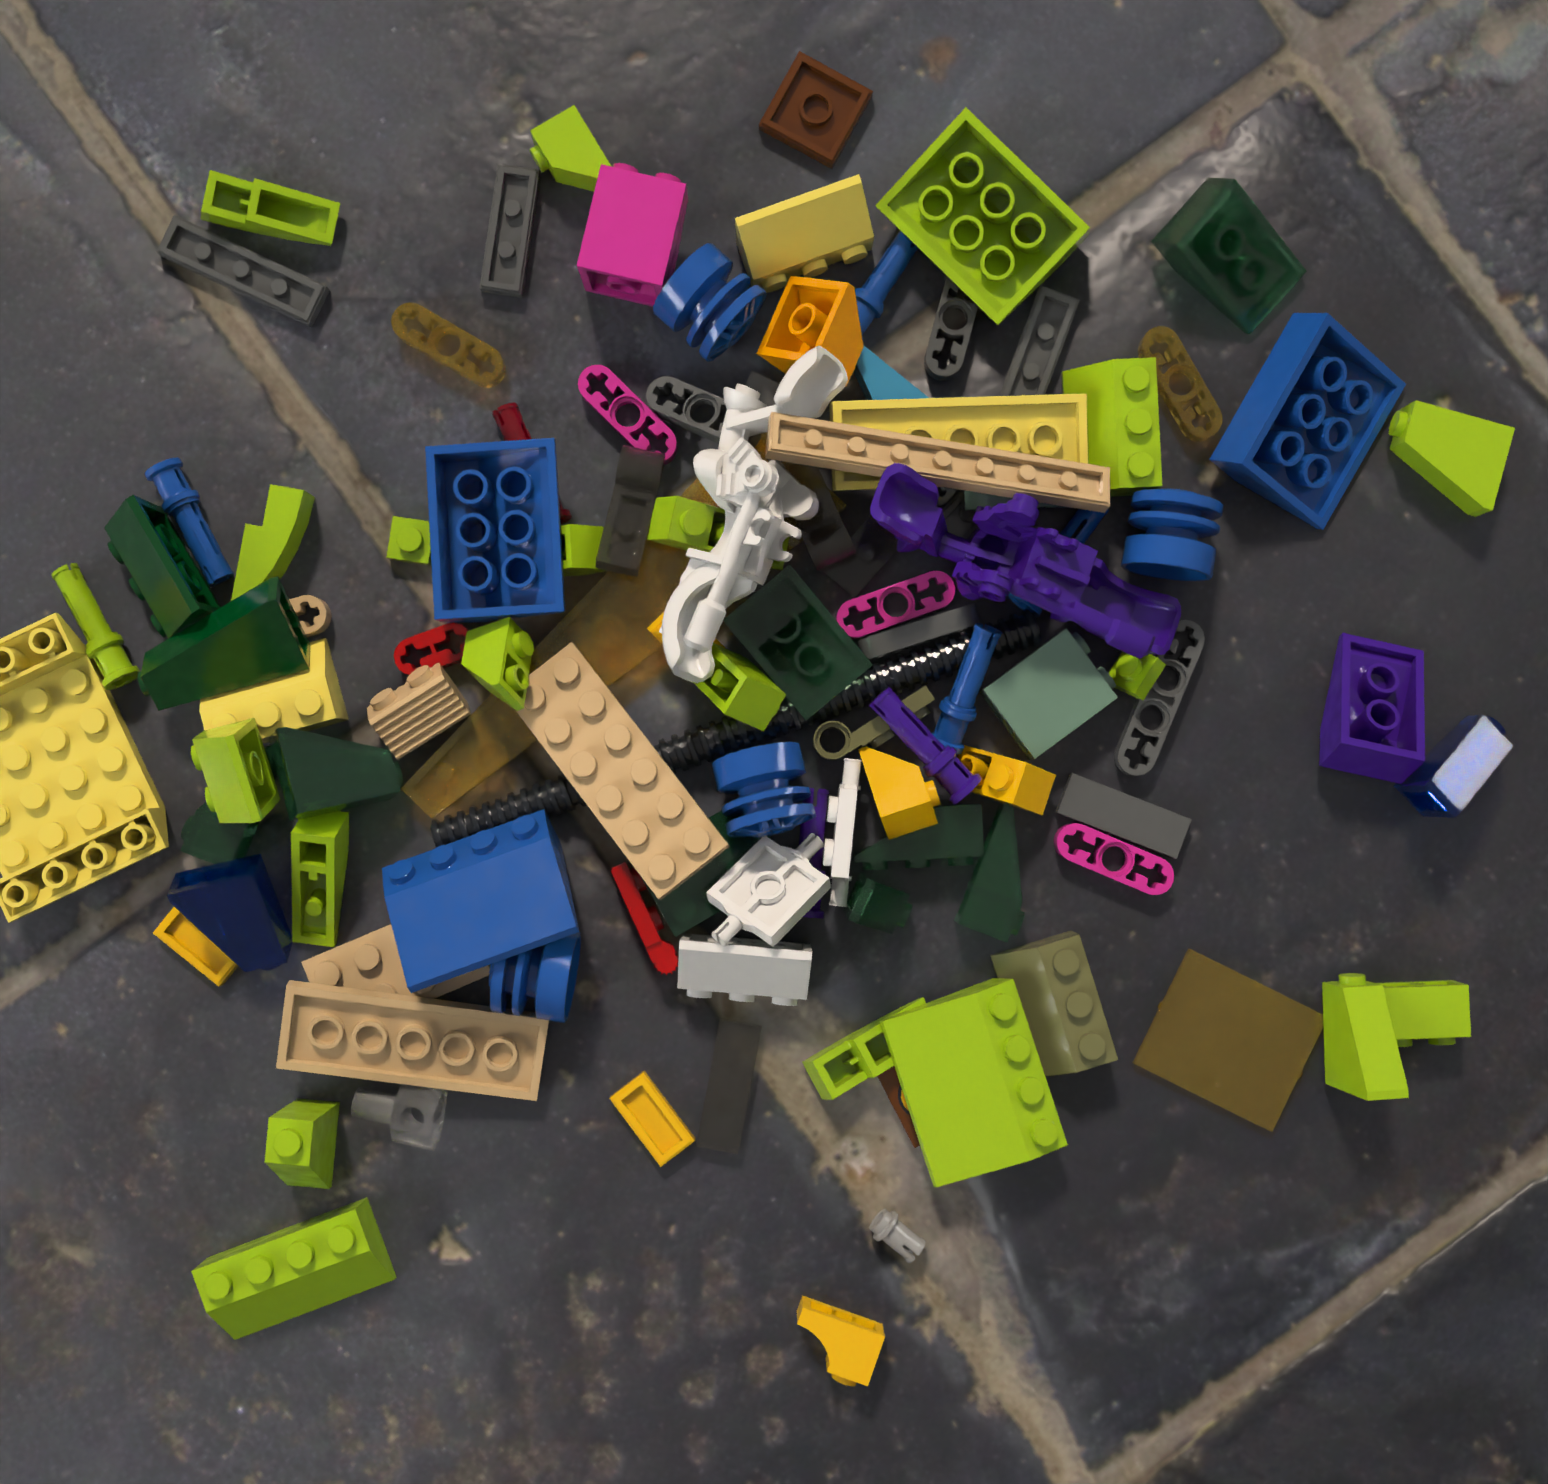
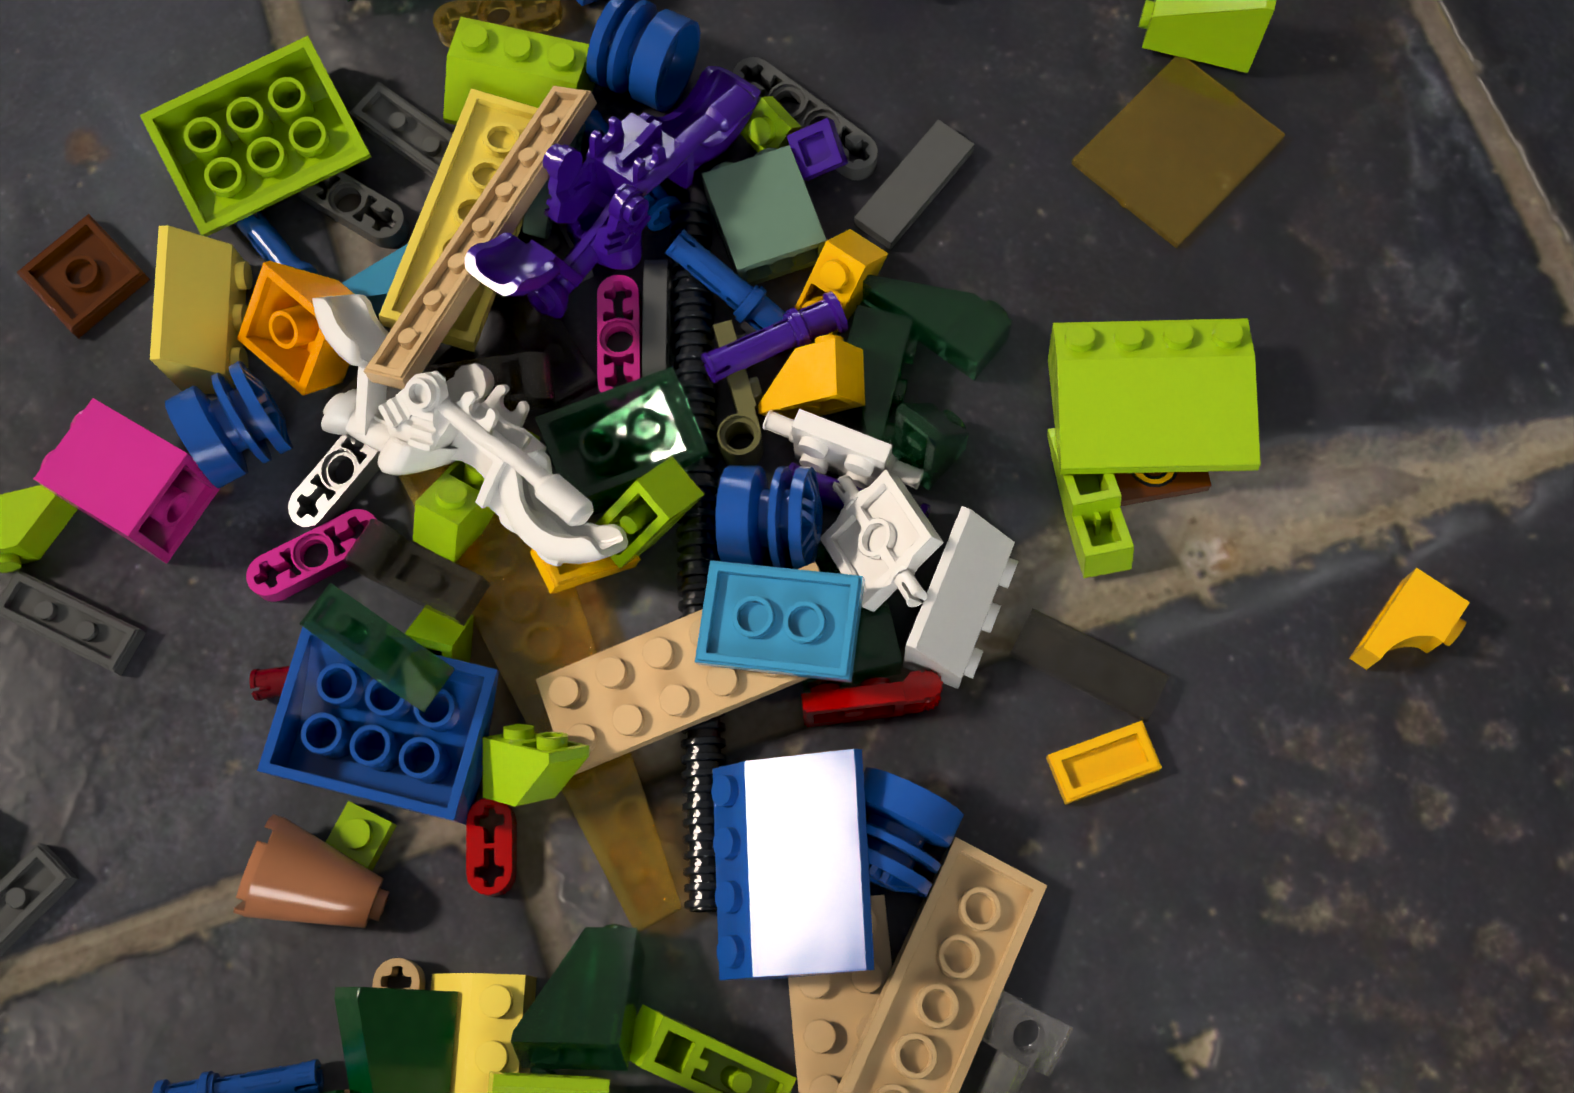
camera: 65 degrees left, 15 degrees down
lime slope [231,484,315,601] -> none
tan brick [367,663,471,760] -> none
clear yellow beam [391,302,506,388] -> none
light grey pin [869,1209,926,1263] -> none
olive slope [990,930,1118,1076] -> none
dark pink beam [1054,823,1174,895] -> none
none -> nougat cone [234,814,390,928]
none -> clear green slope [300,582,455,712]
none -> dark azure tile [695,560,865,682]
none -> dark purple plate [787,118,848,181]

